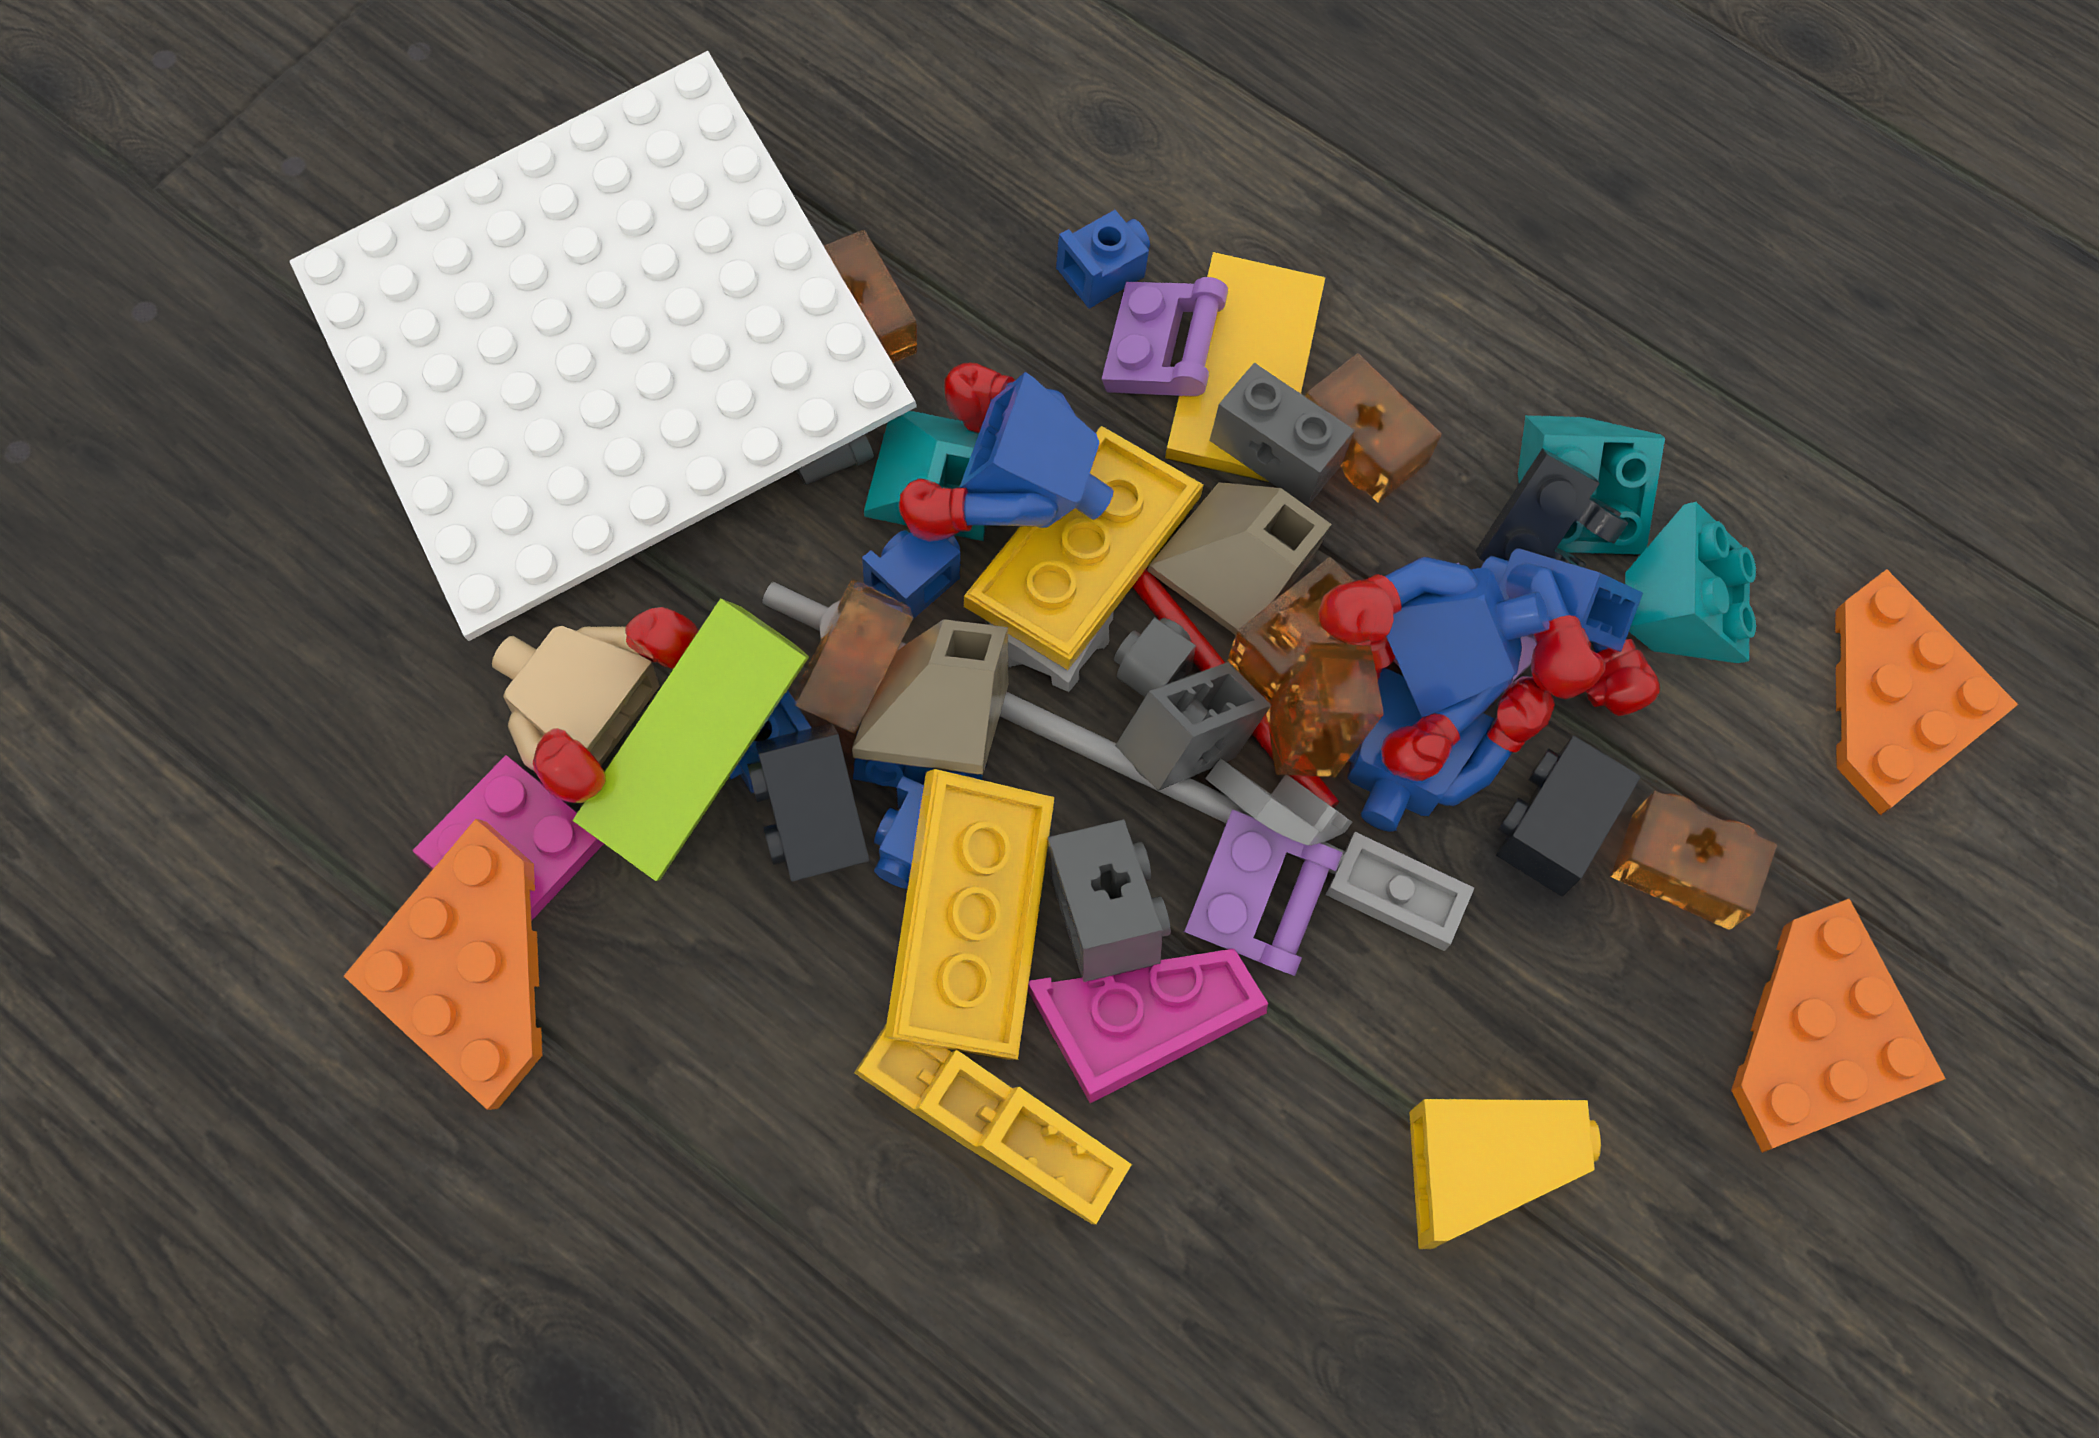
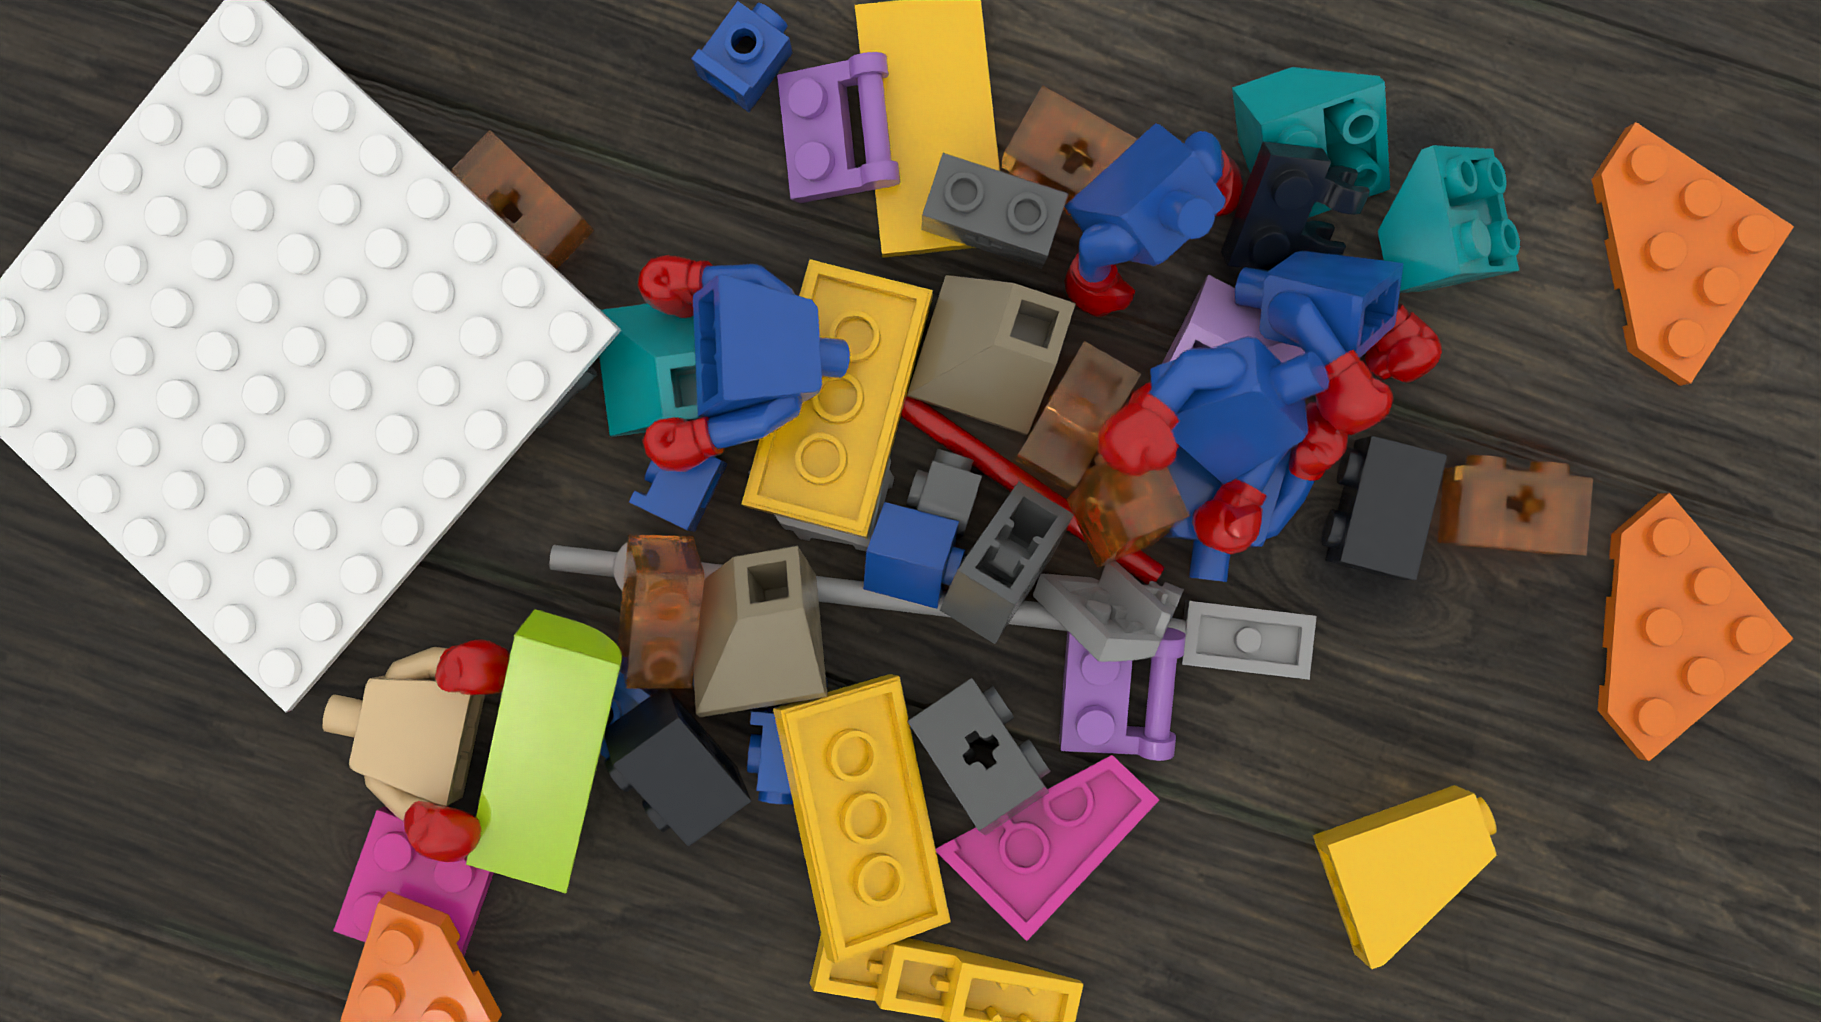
camera: 15 degrees left, 20 degrees up
none -> blue brick [863,502,966,609]
none -> blue torso [1064,123,1244,318]

